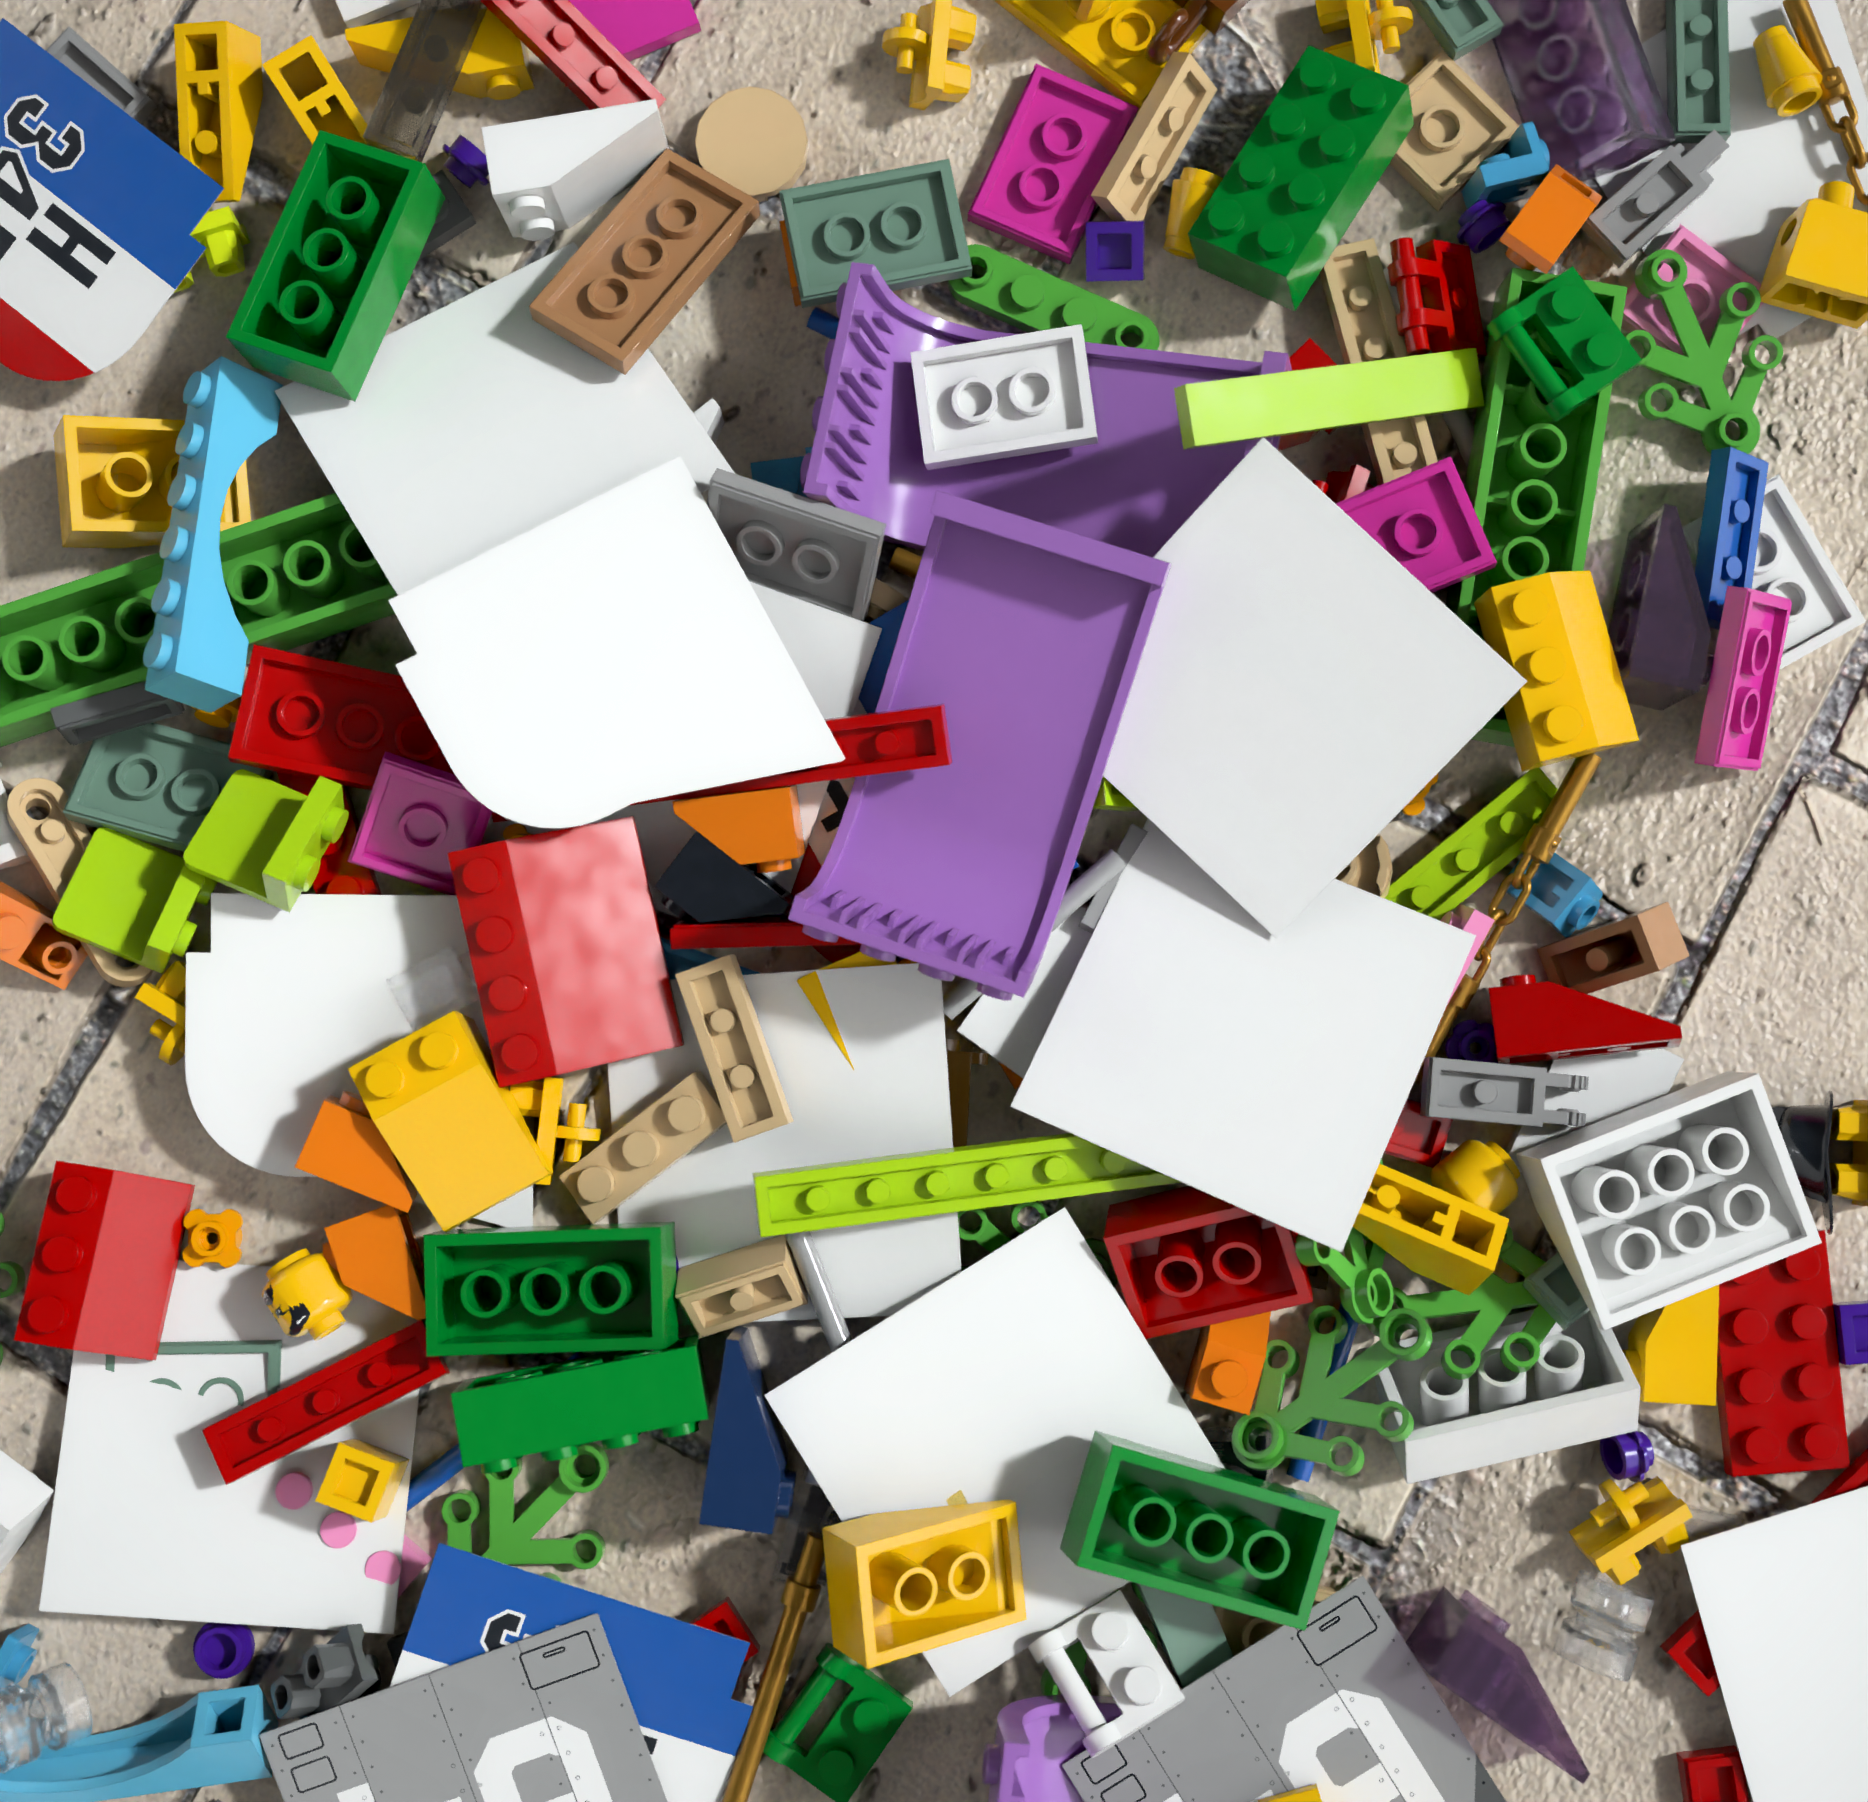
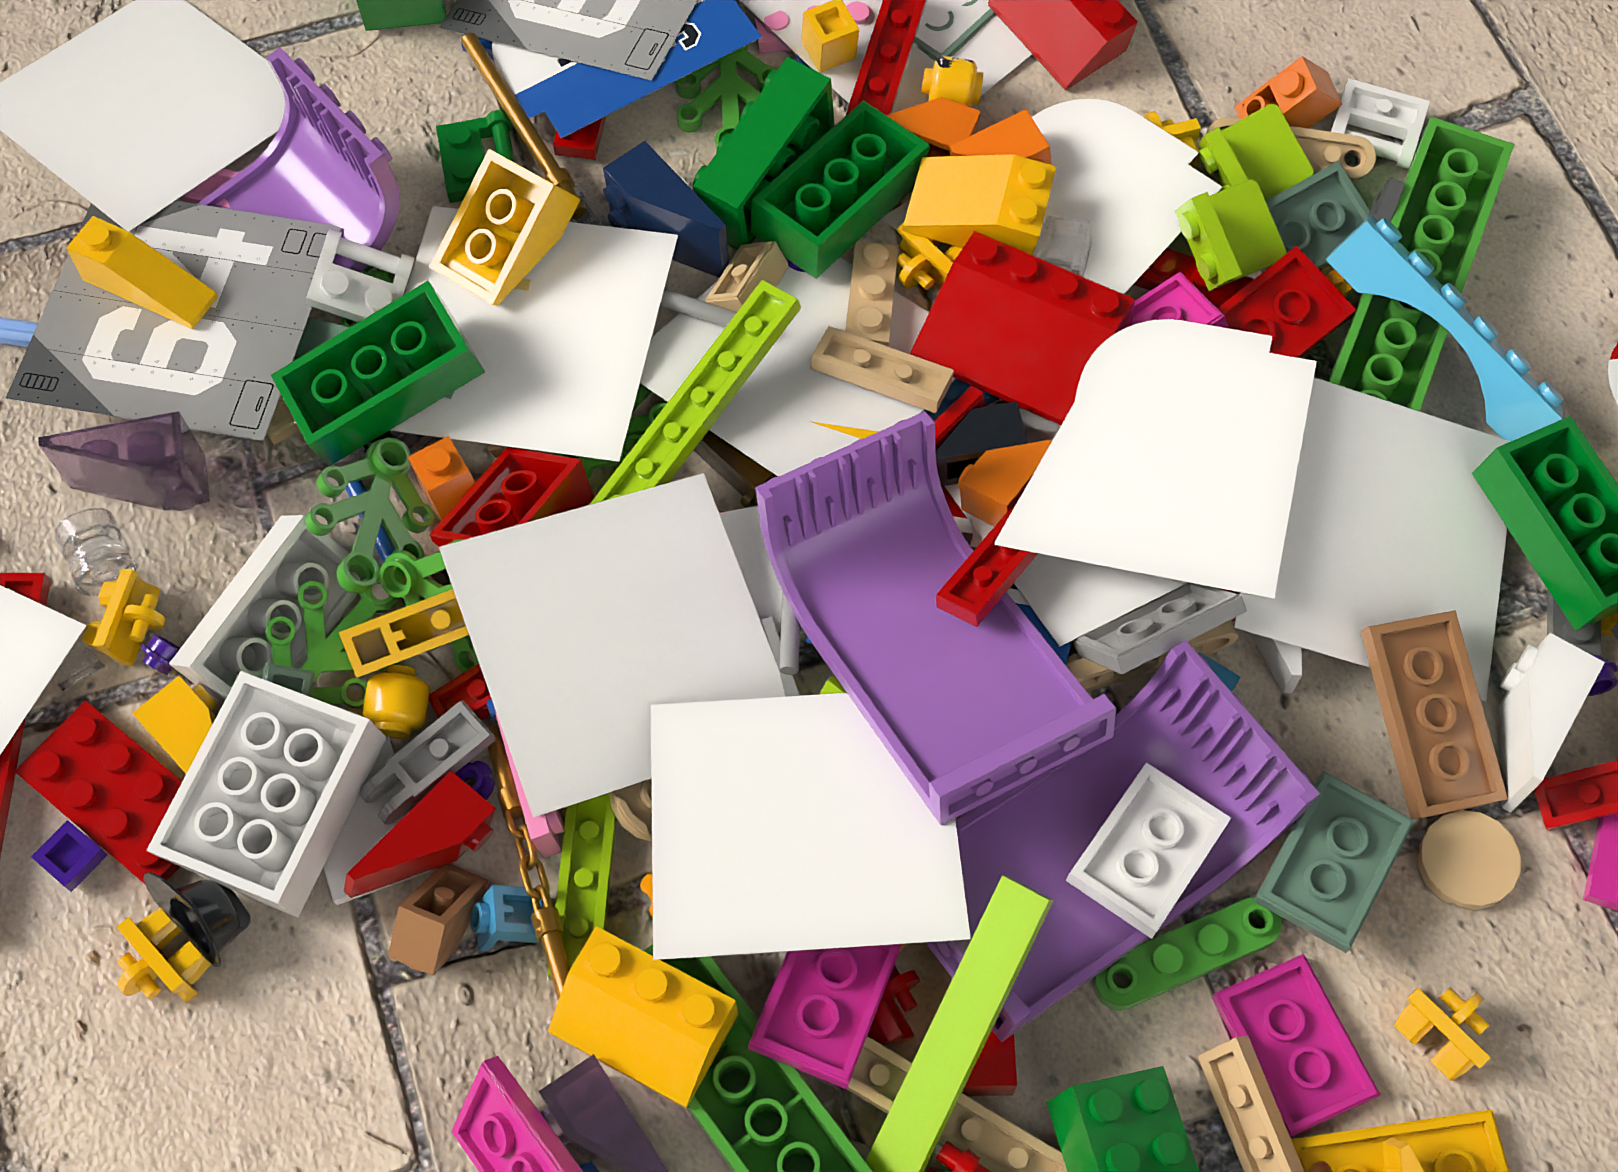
camera: 135 degrees right, 20 degrees down
yellow slope [53,415,251,548] -> none
light orange plate [182,1209,243,1268] -> none
dark purple plate [1086,220,1145,282] -> none
yellow cone [1163,167,1223,259] -> none

